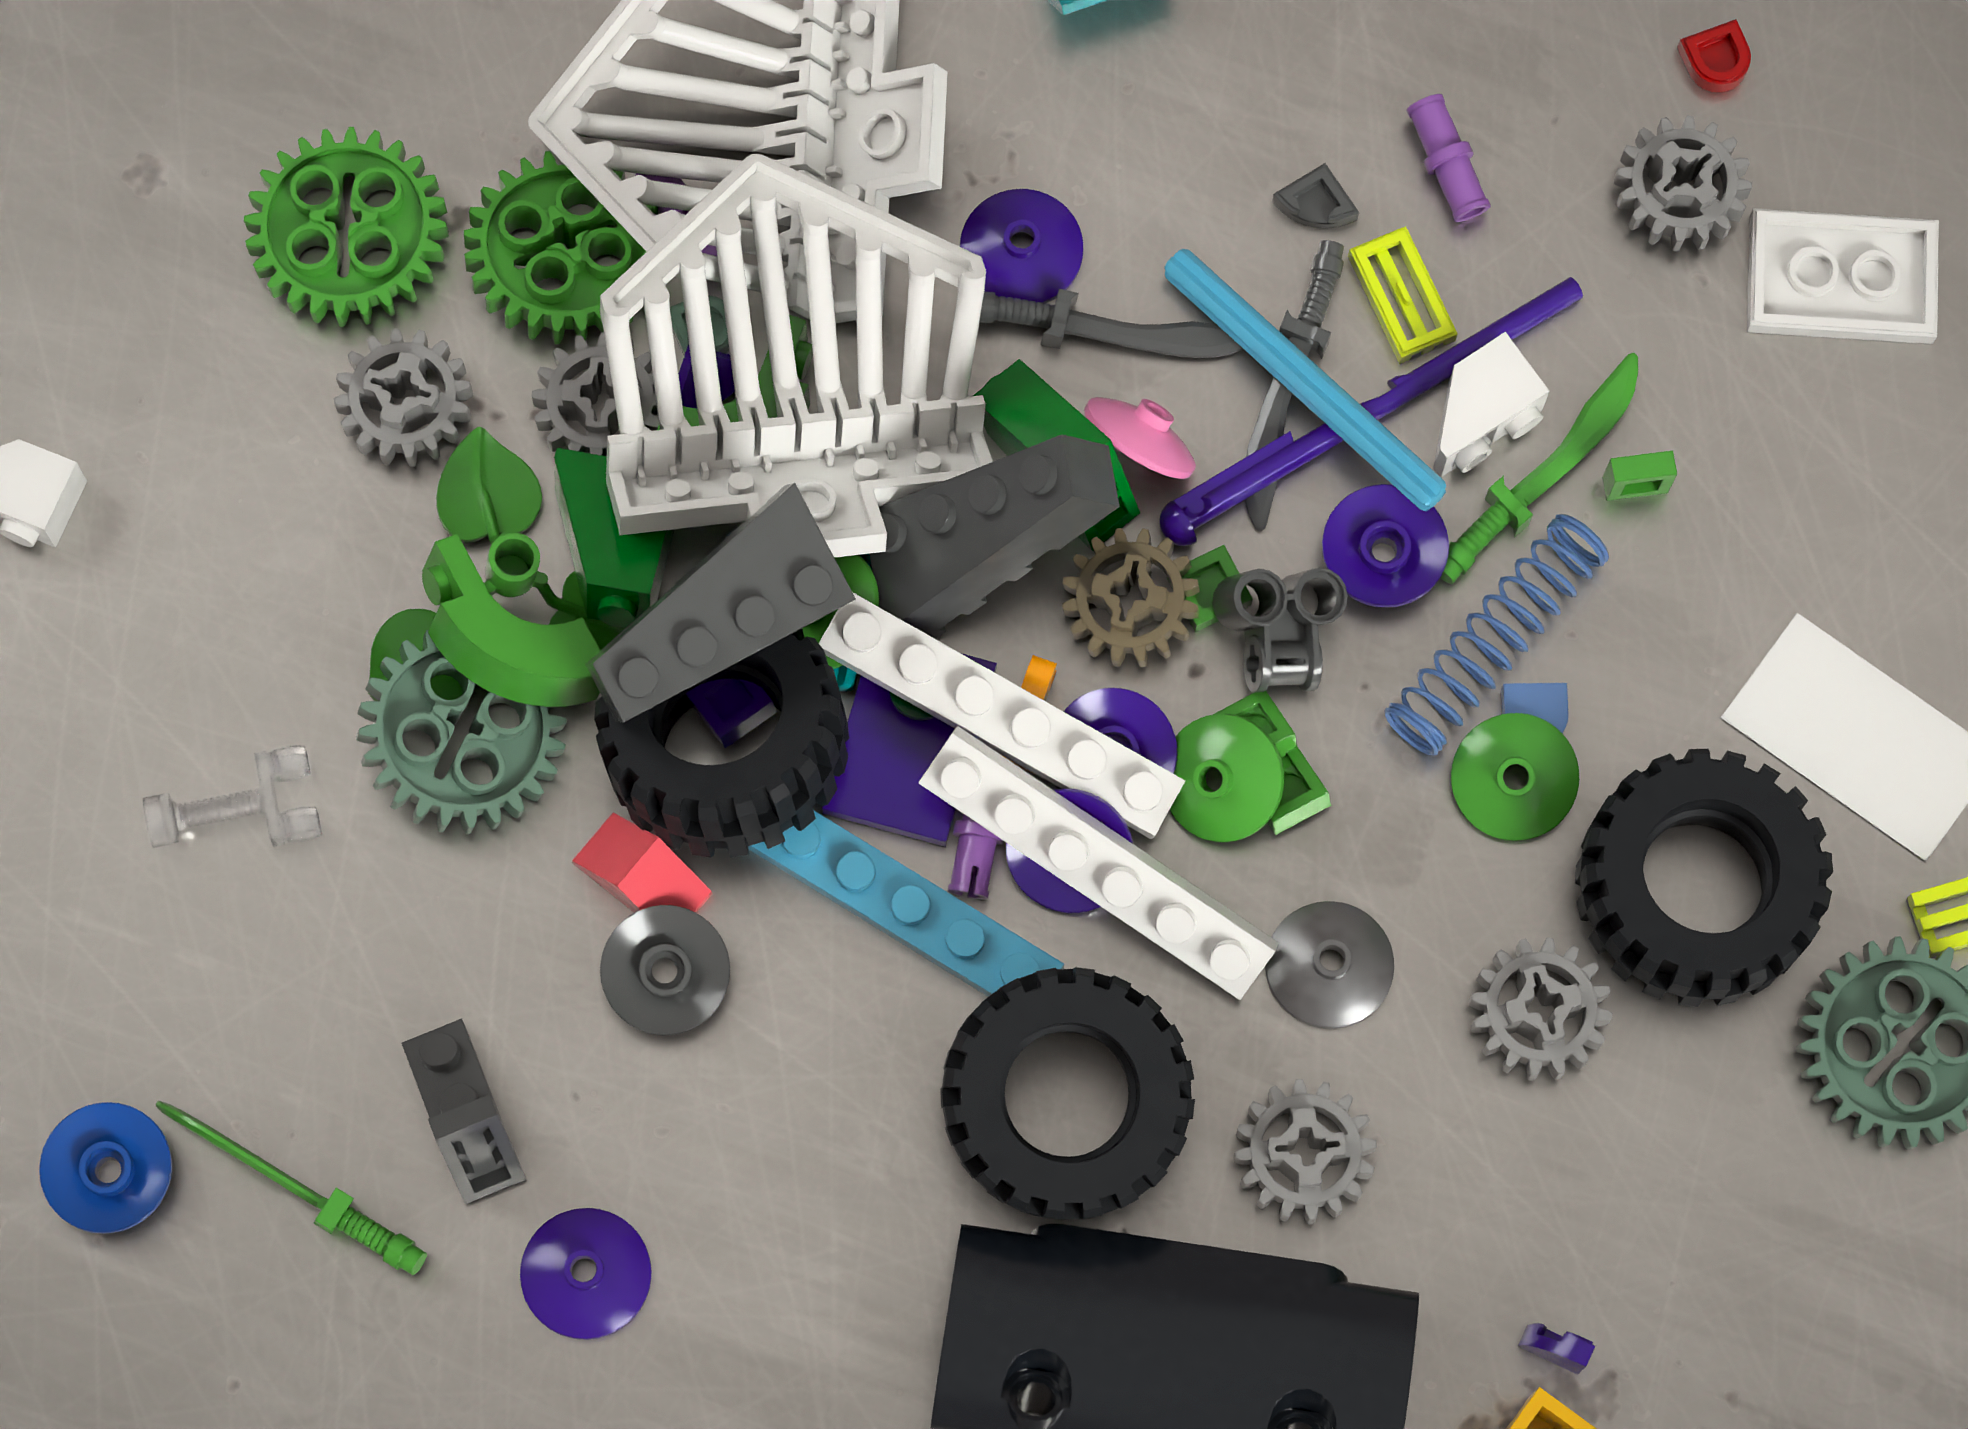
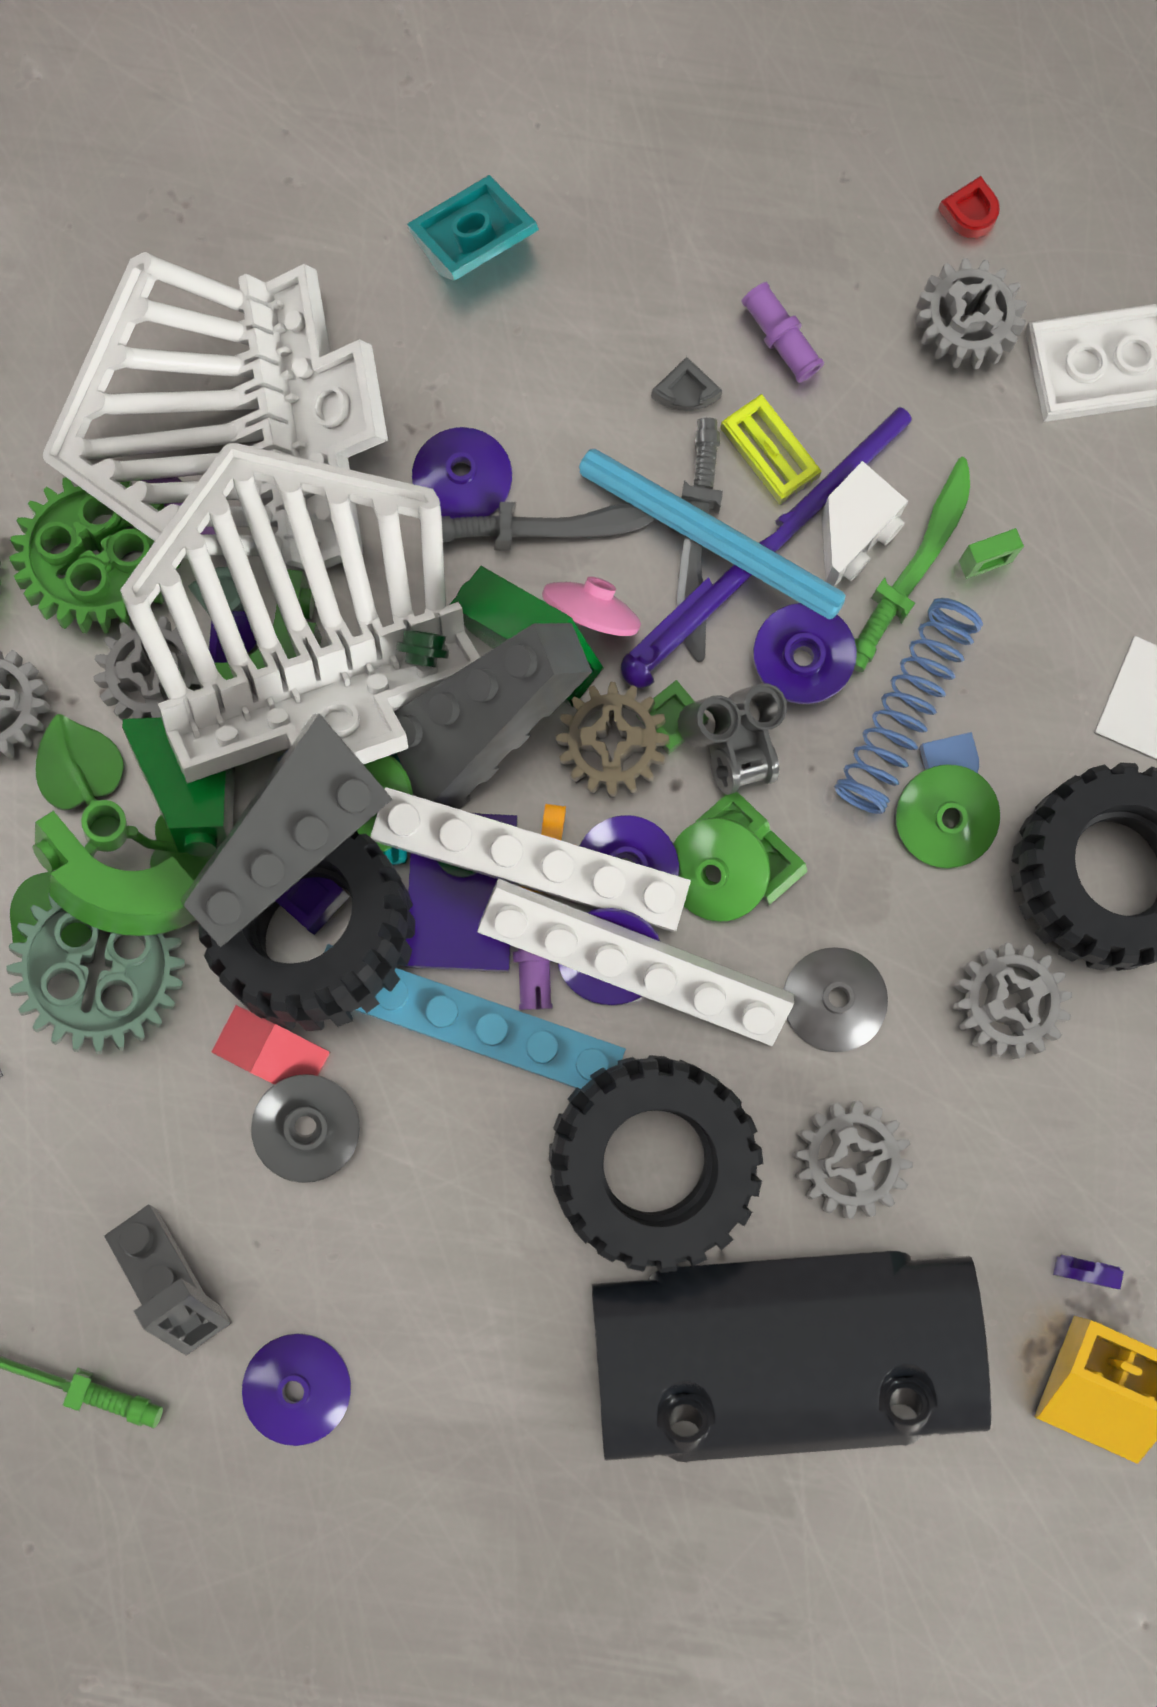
camera: 15 degrees left, 5 degrees up
none -> dark green plate [396,630,449,667]

